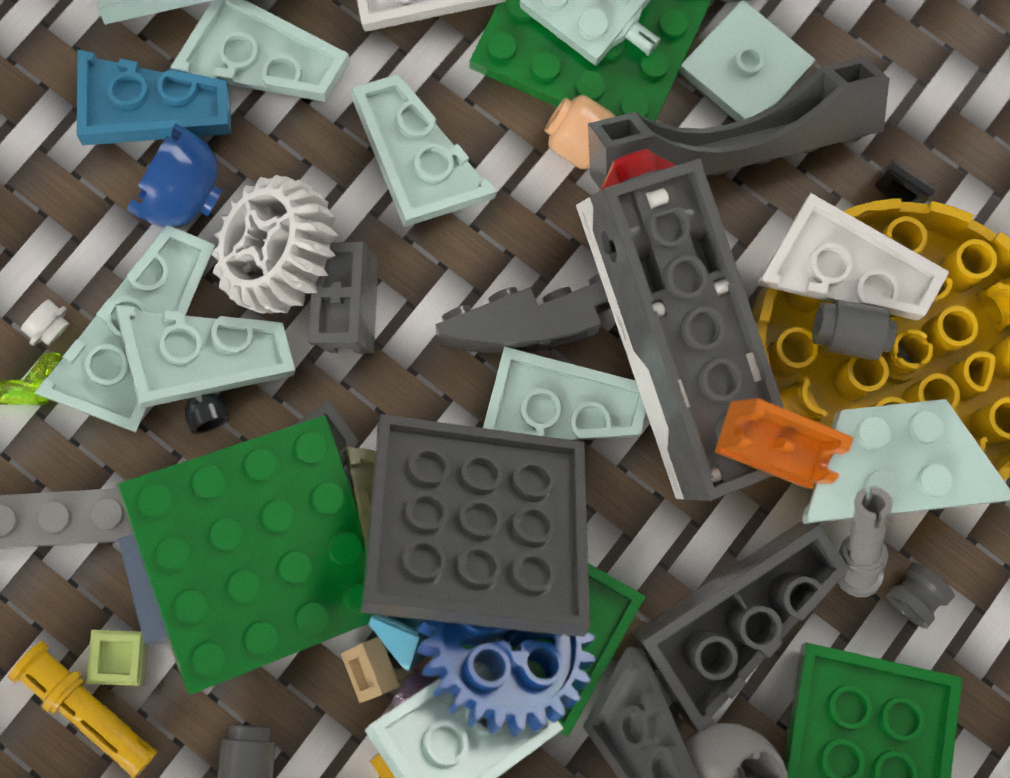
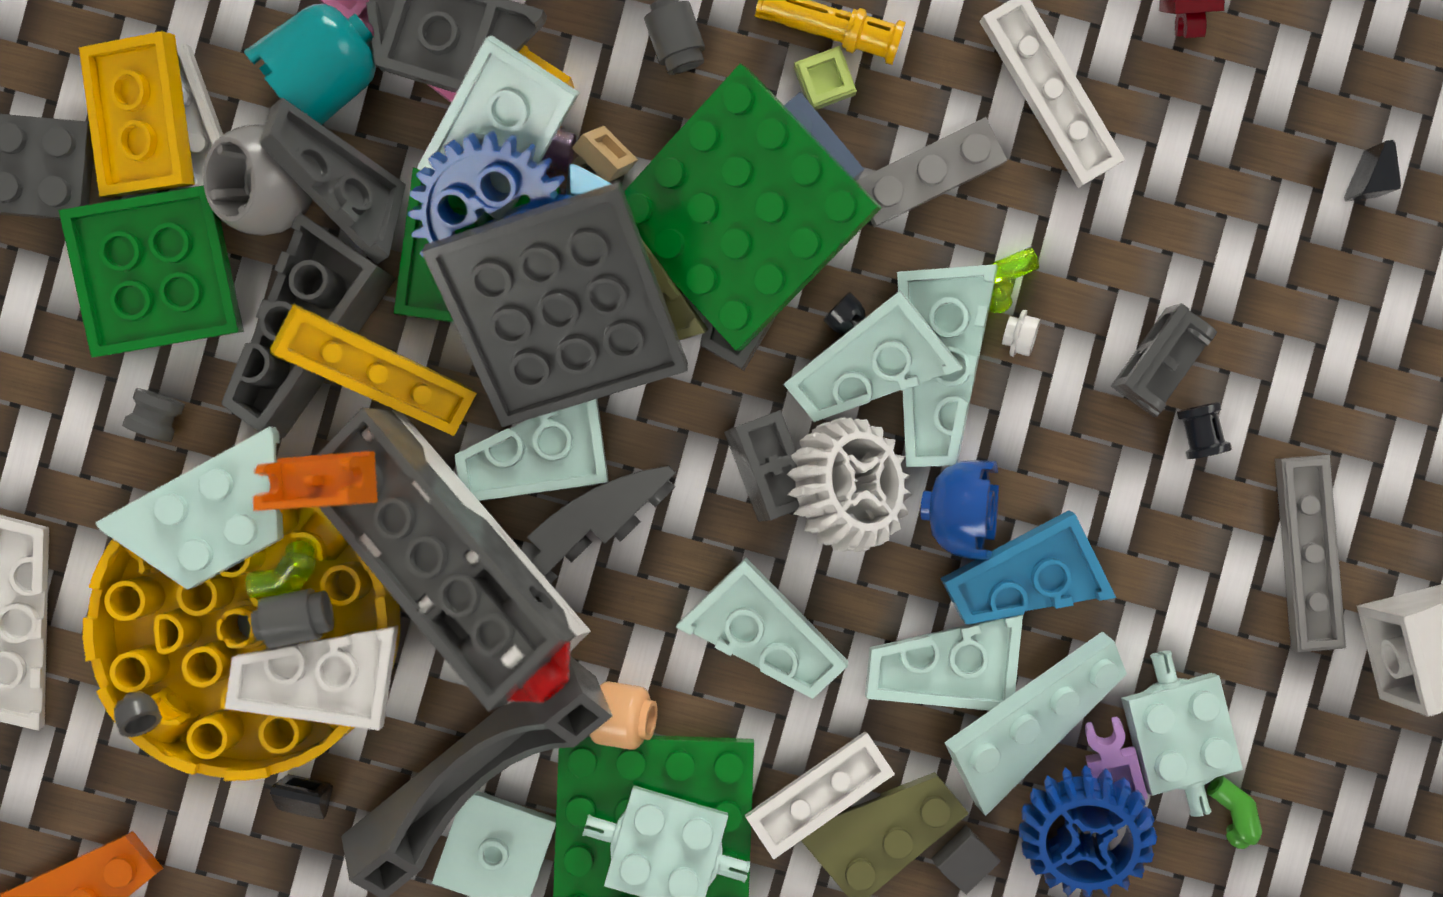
camera: 165 degrees right, 10 degrees up
light grey pin [837,487,893,597] -> none
none -> clear neon green arm [246,541,316,598]
none -> yellow plate [270,304,477,436]

